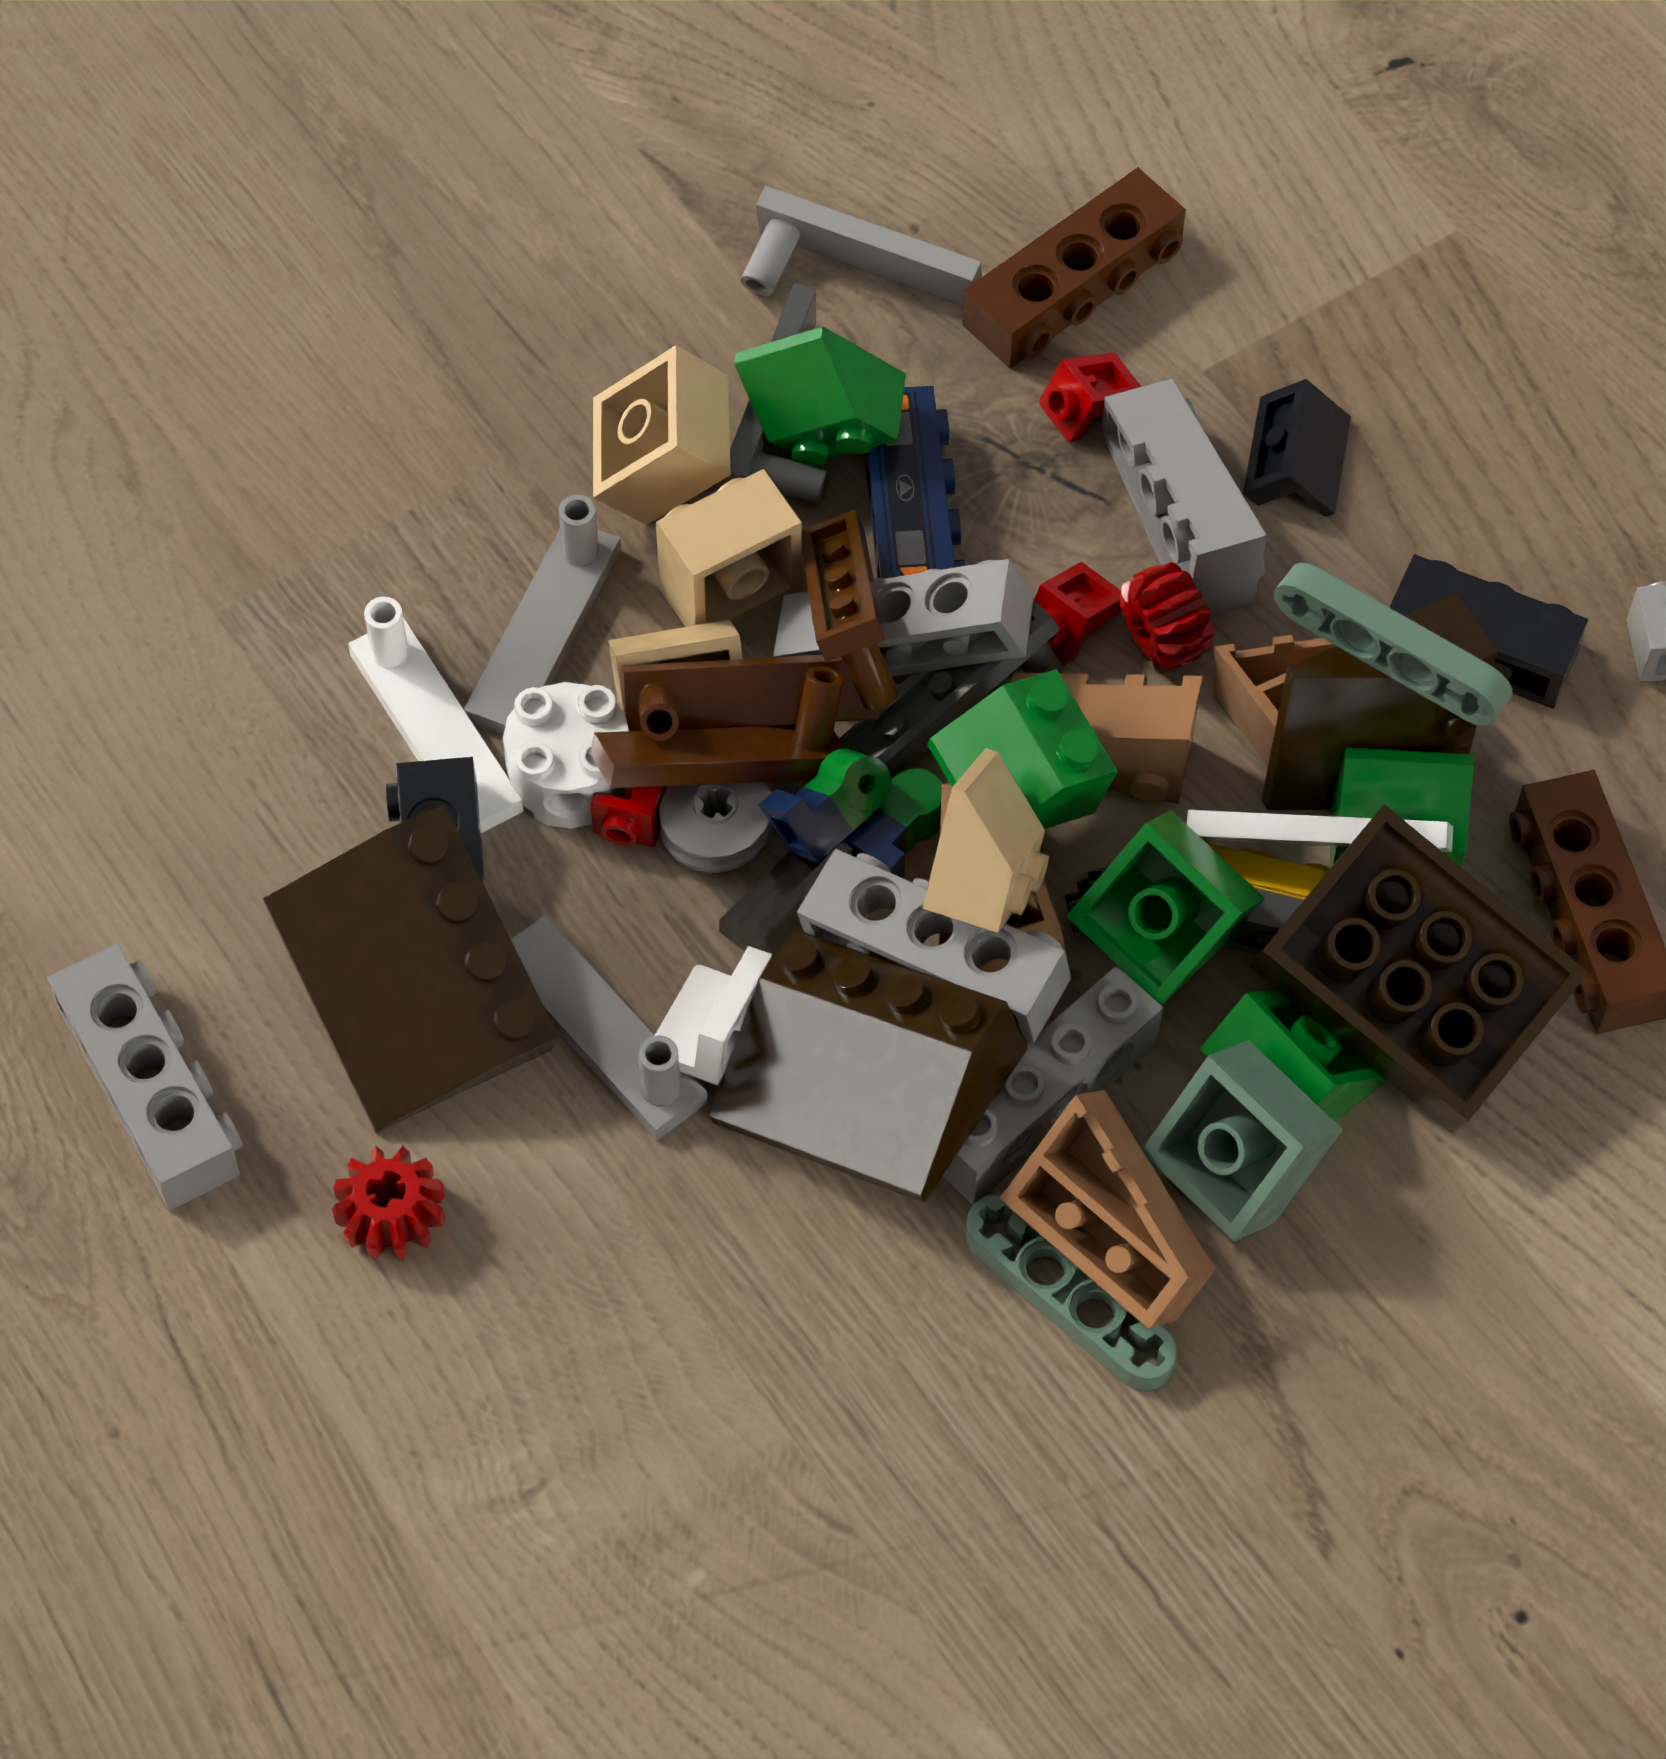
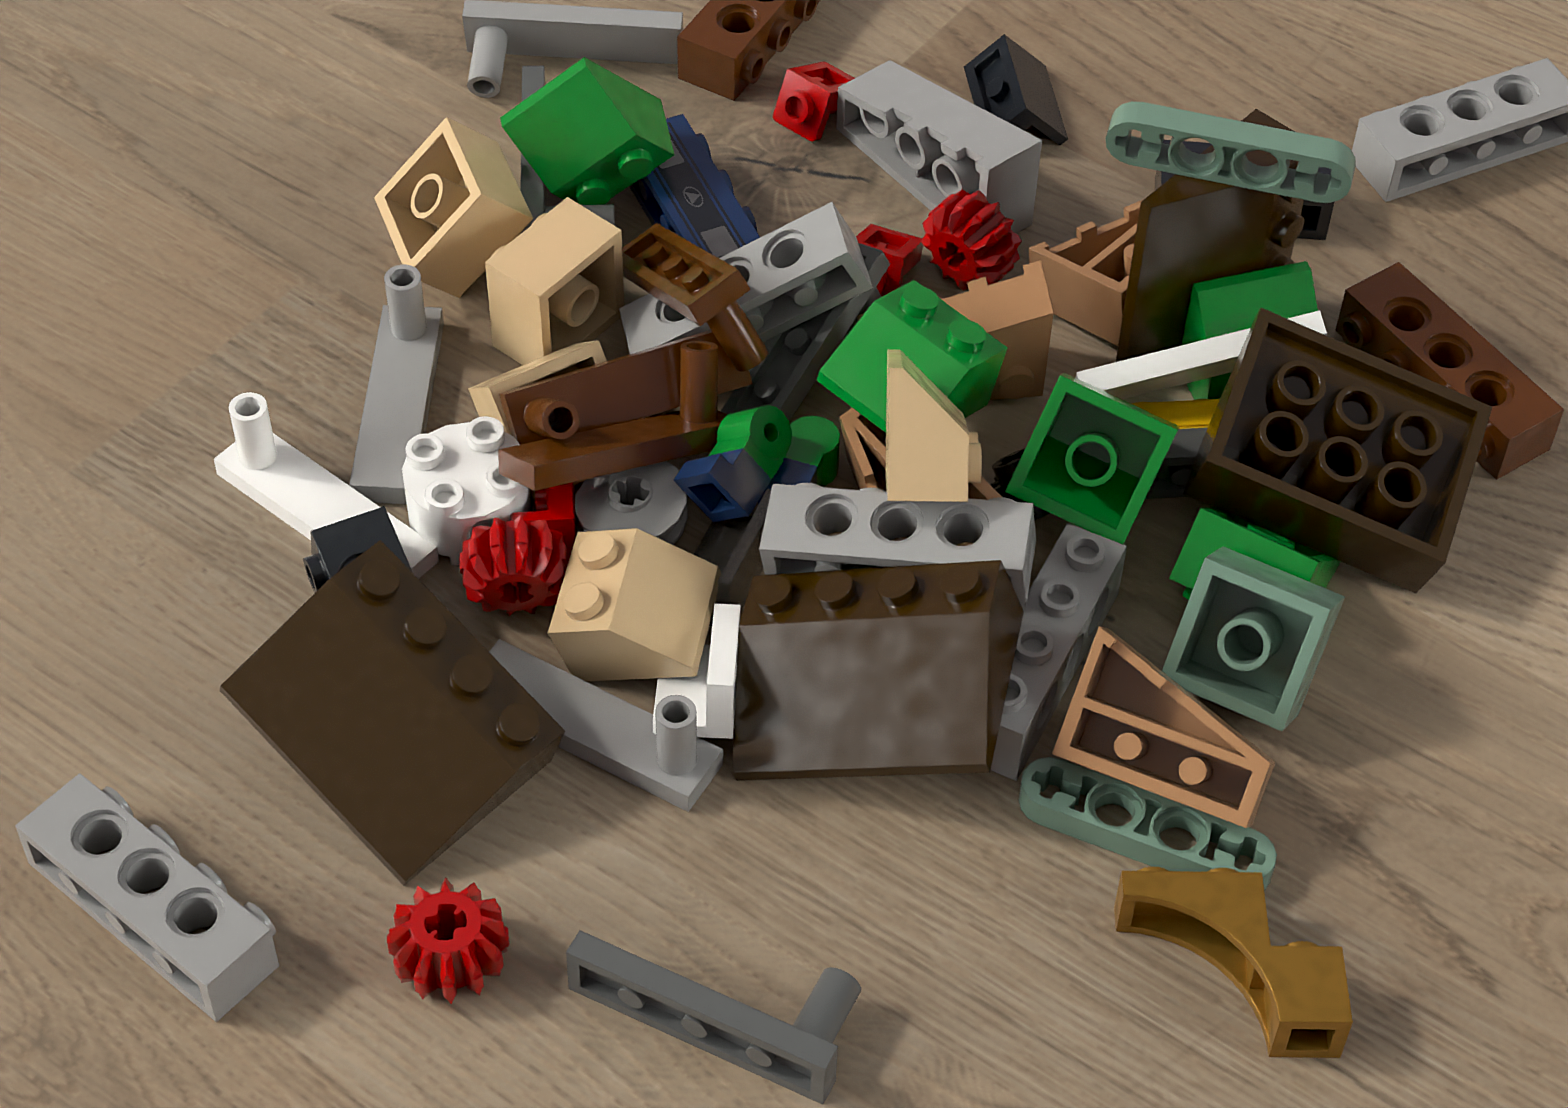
camera: 20 degrees left, 10 degrees down
none -> red gear [459,515,569,616]
none -> tan slope [548,528,722,681]
none -> dark grey piece [566,930,861,1105]
none -> pearl gold arch [1114,867,1353,1058]

